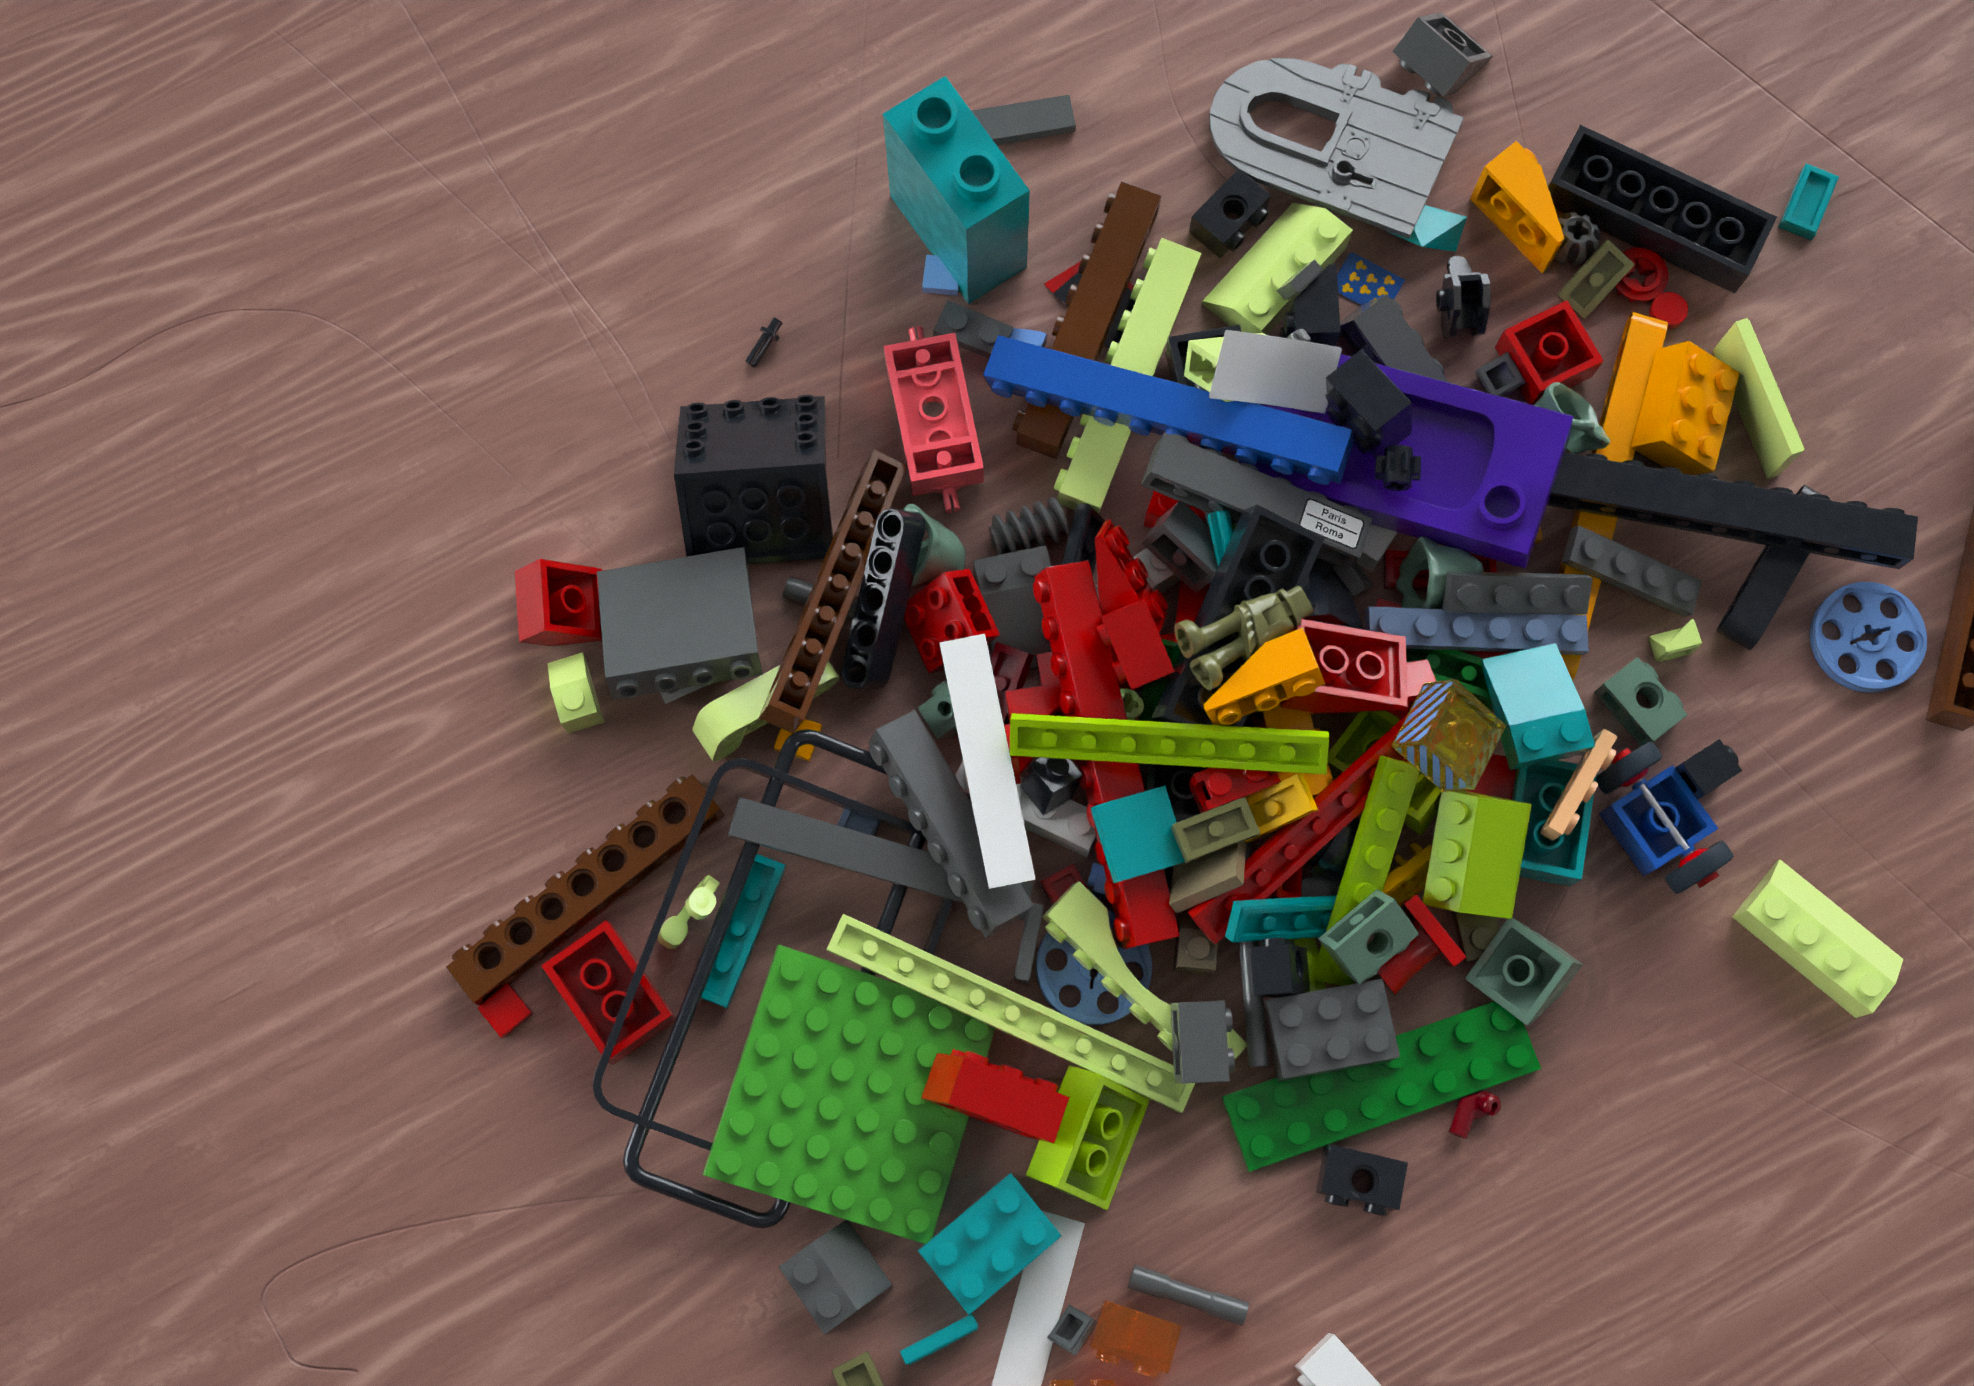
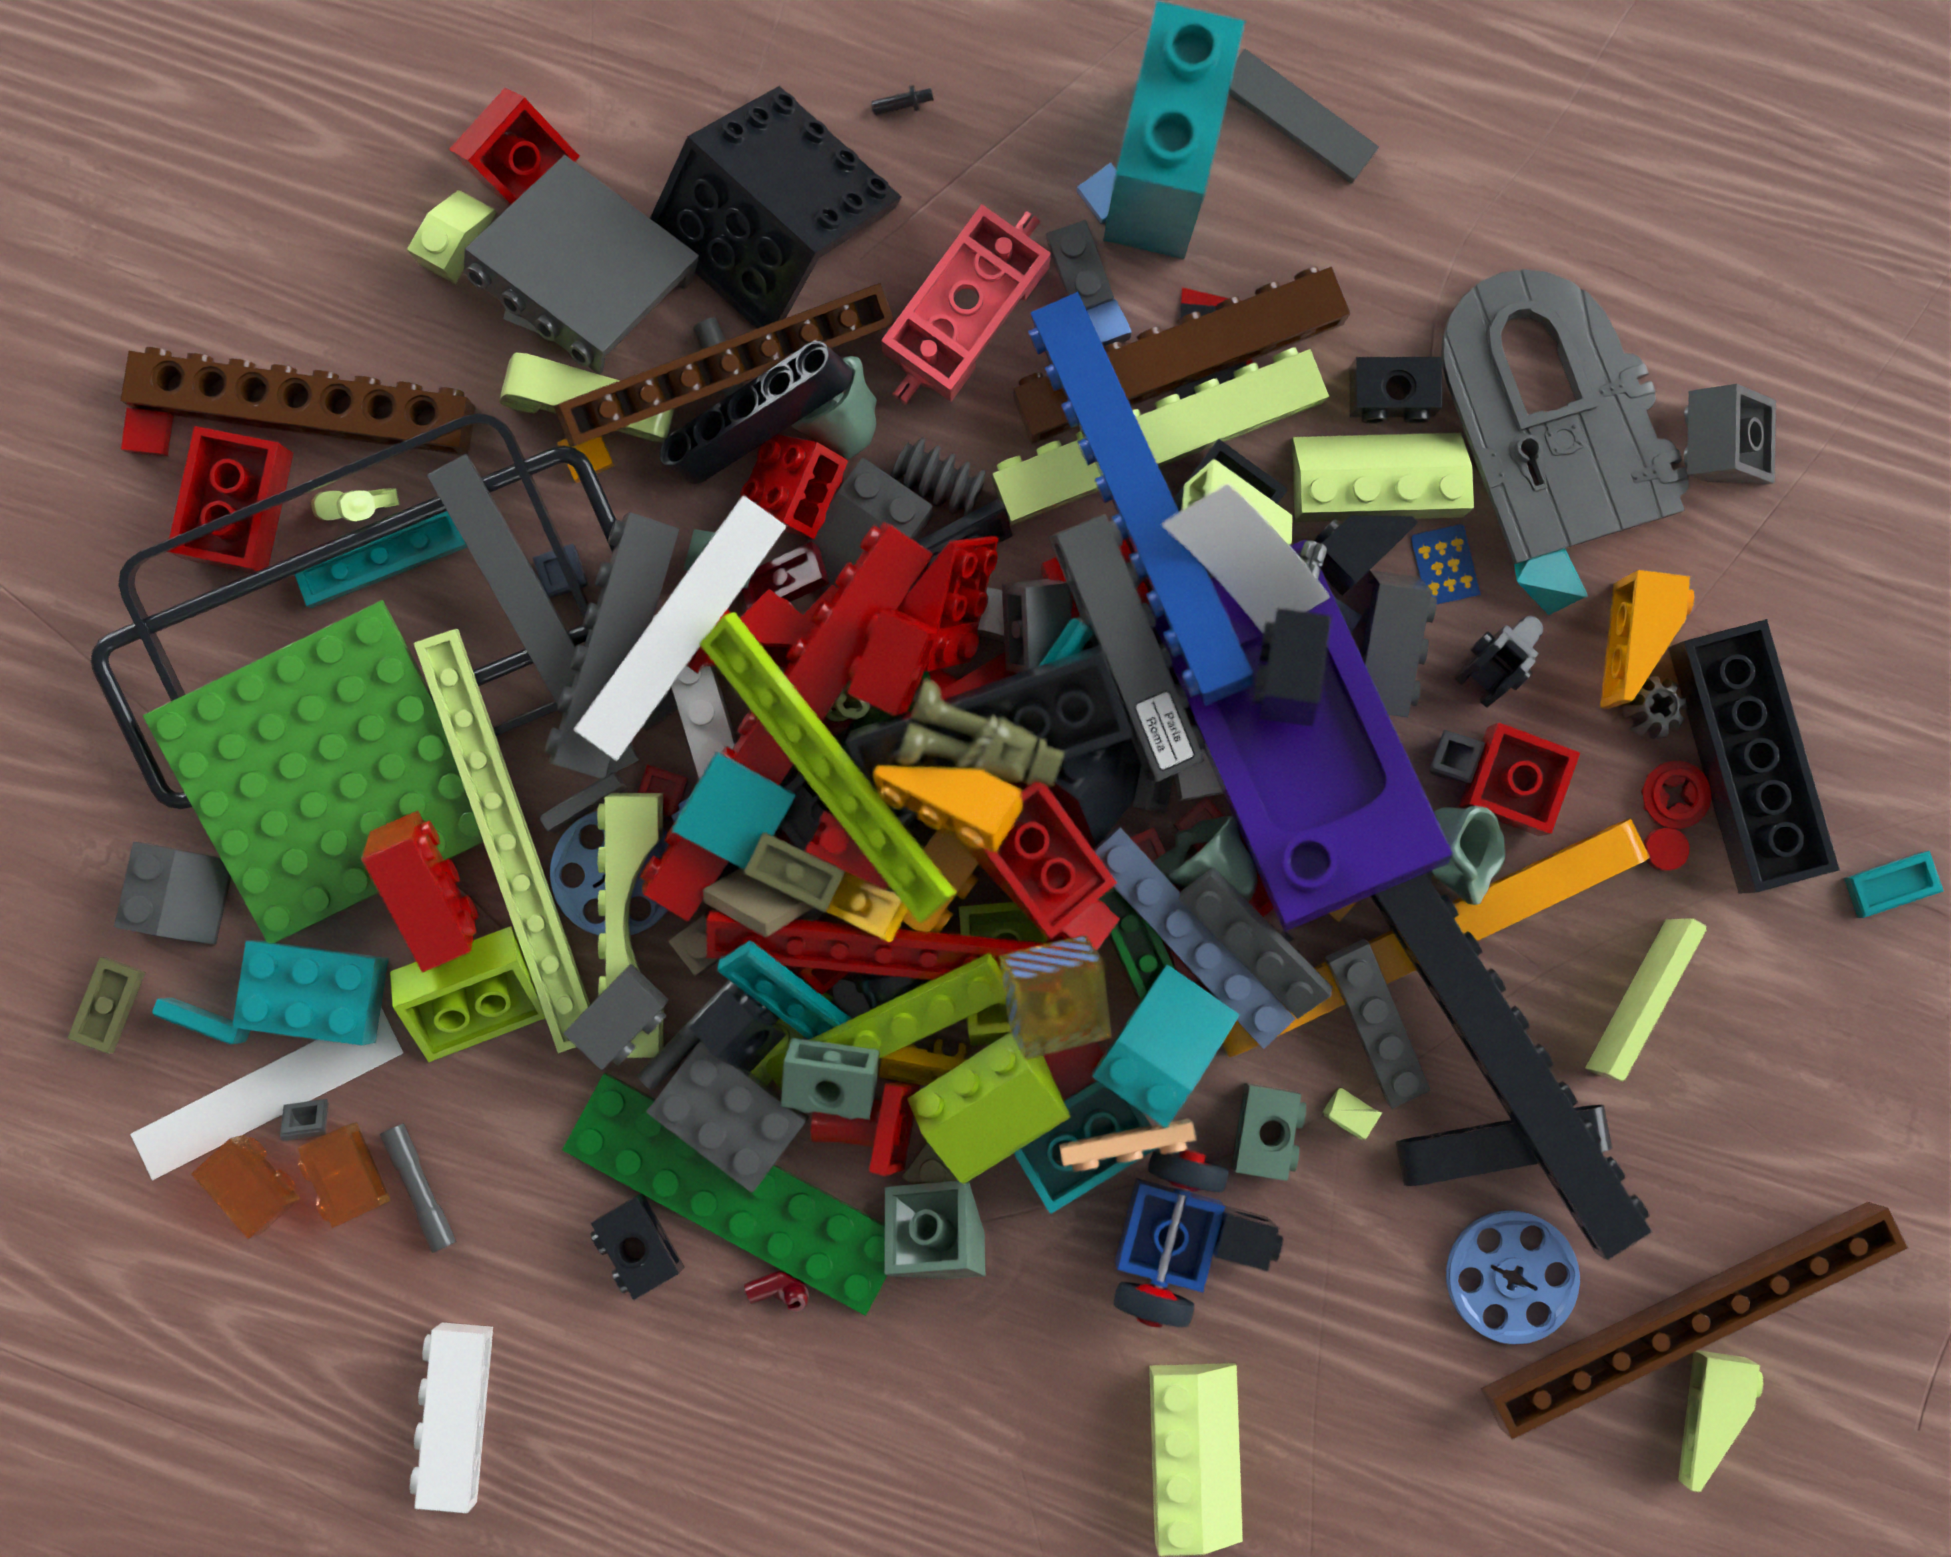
camera: 45 degrees right, 10 degrees up
black brick [1020,757,1083,816] -> none
dark grey tile [1276,259,1322,300] -> none
black gear [1375,445,1421,491] -> none
olive plate [1556,240,1635,319] -> none
light orange brick [1631,341,1740,476] -> none

